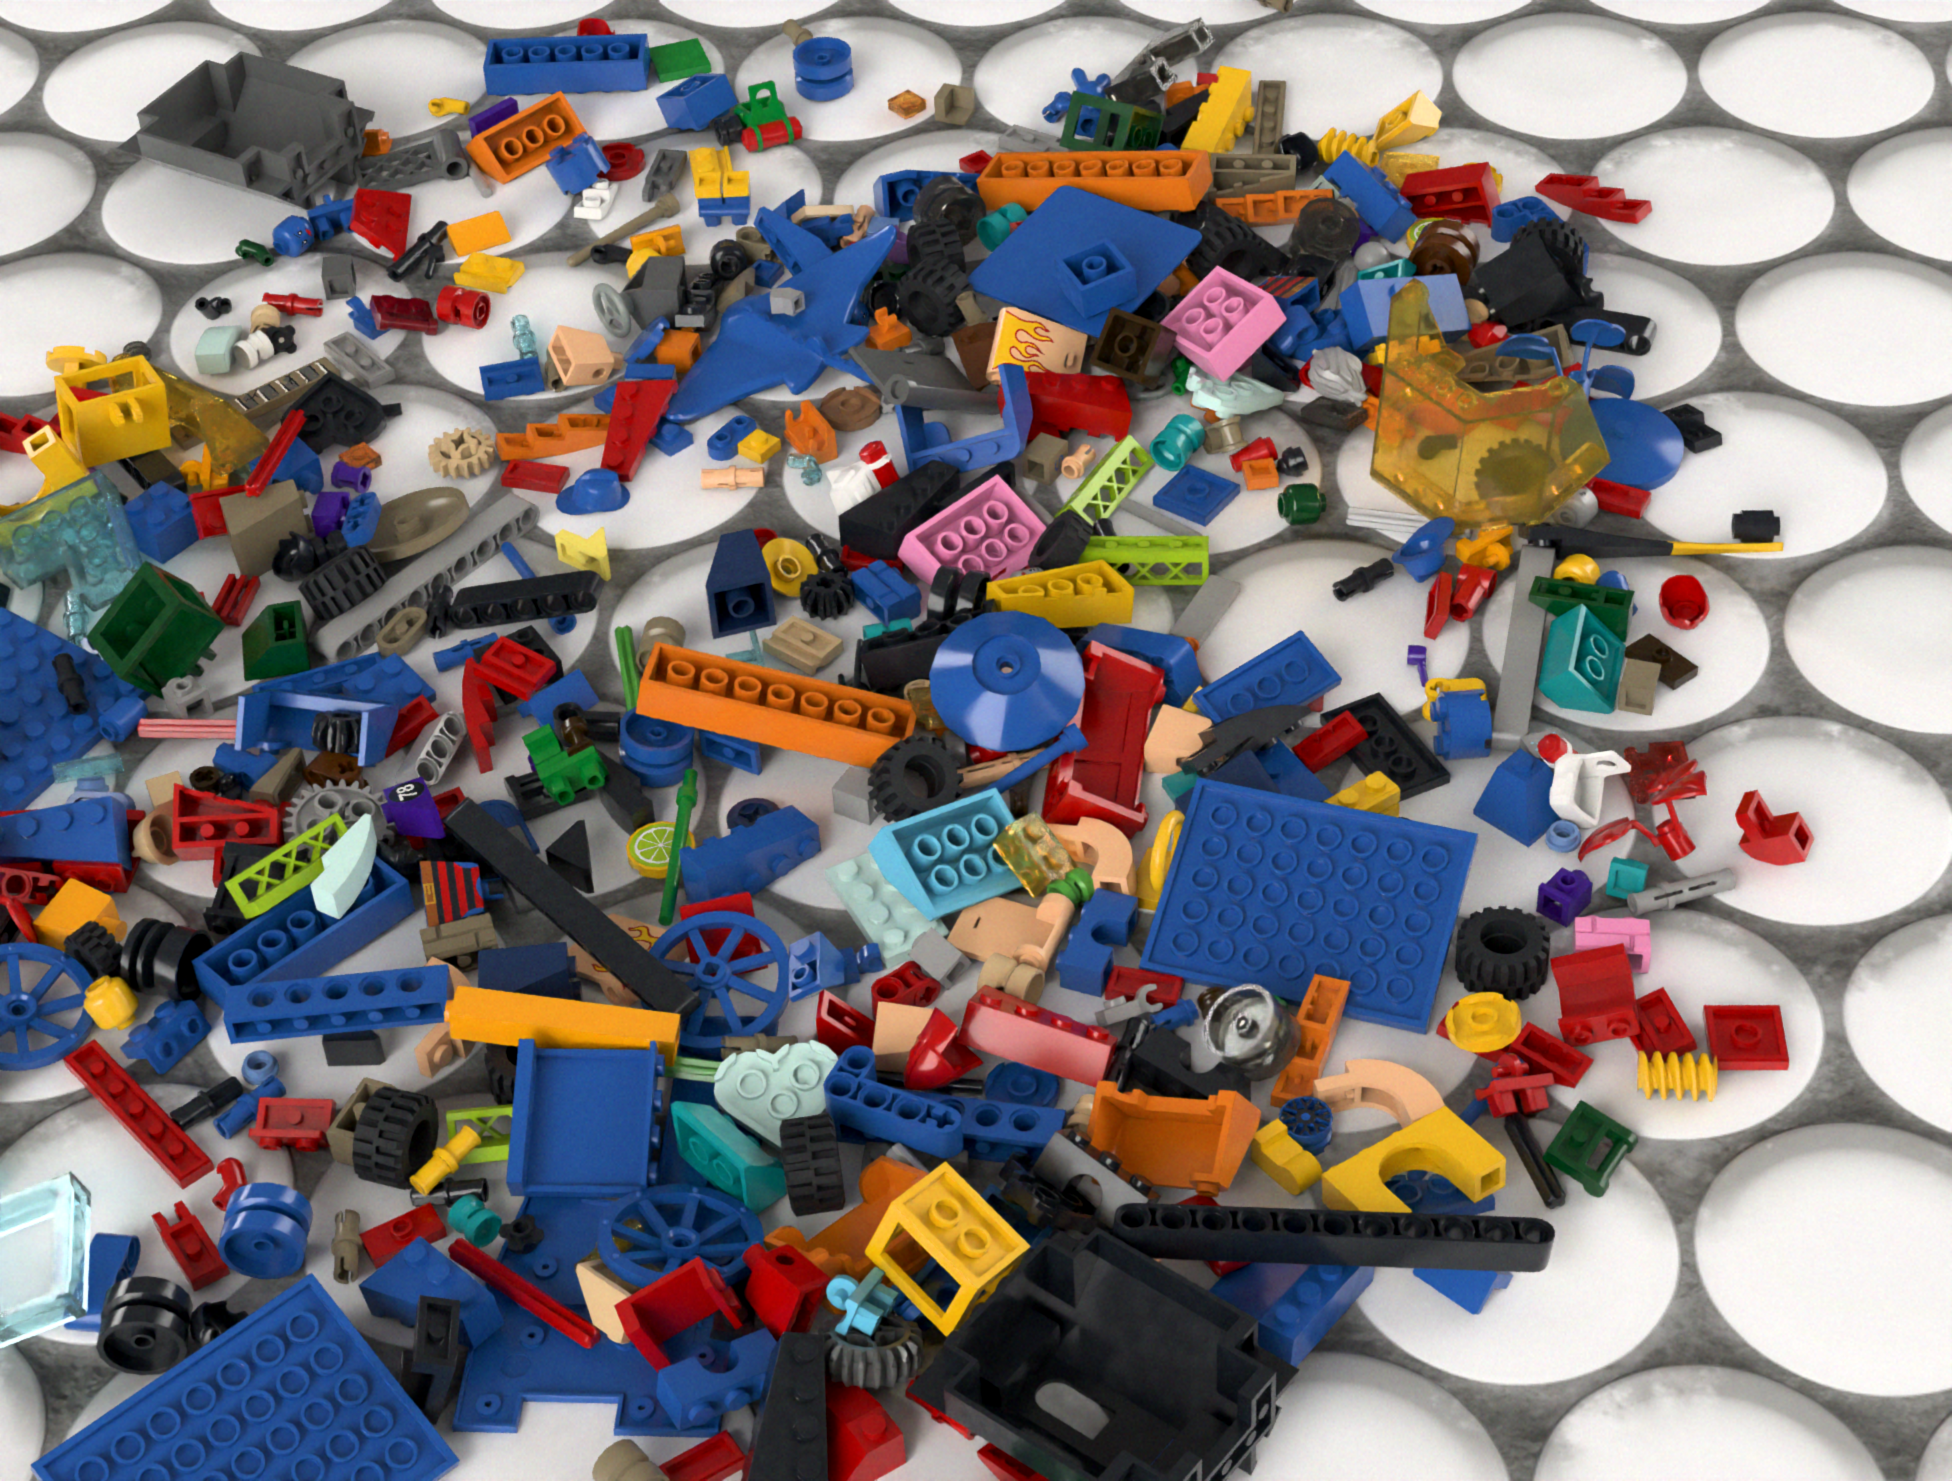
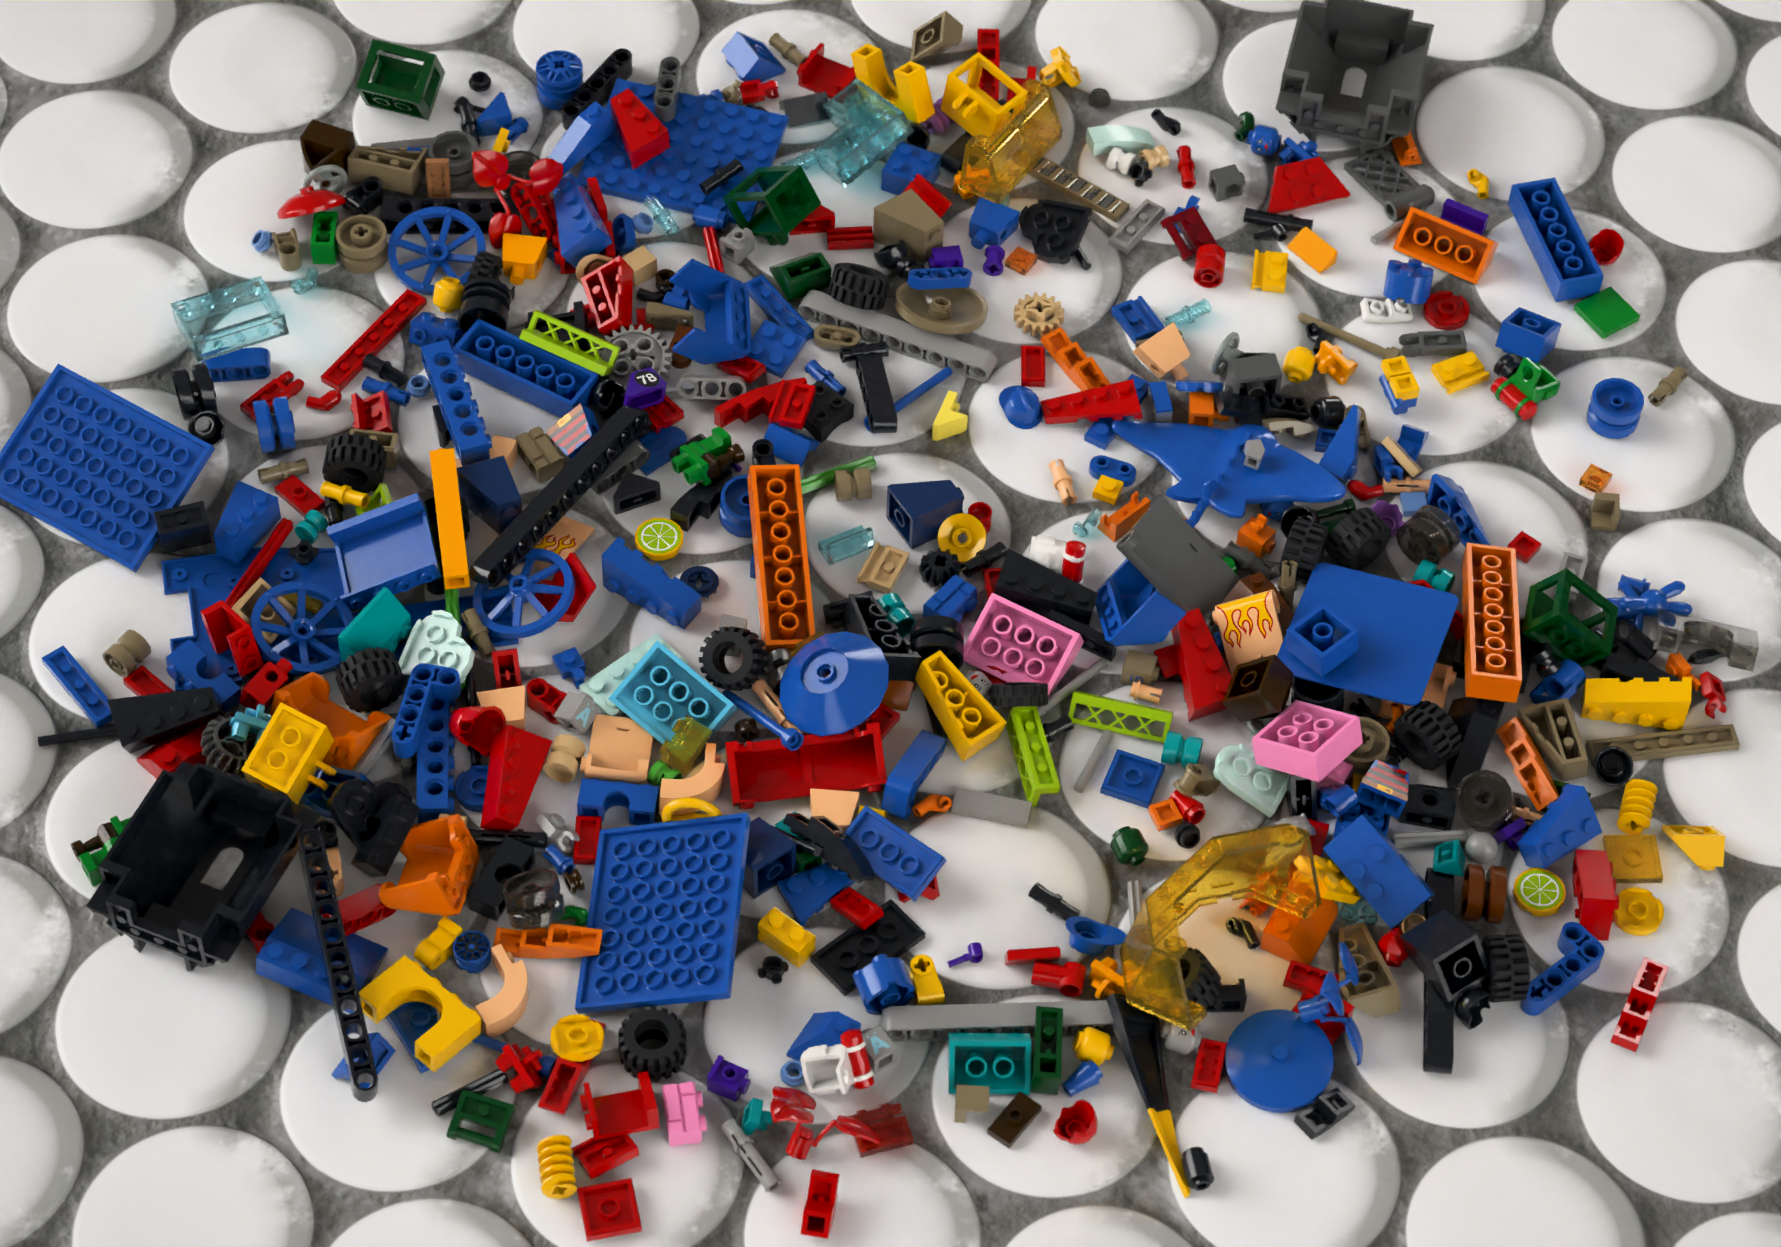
camera: 70 degrees right, 10 degrees up
red axle [243,409,306,498] -> none
light aqua slope [310,813,377,919] -> none
black gear [311,710,362,754] -> none
green bar [658,769,698,926] -> none
blue slope [789,931,844,1002] -> none

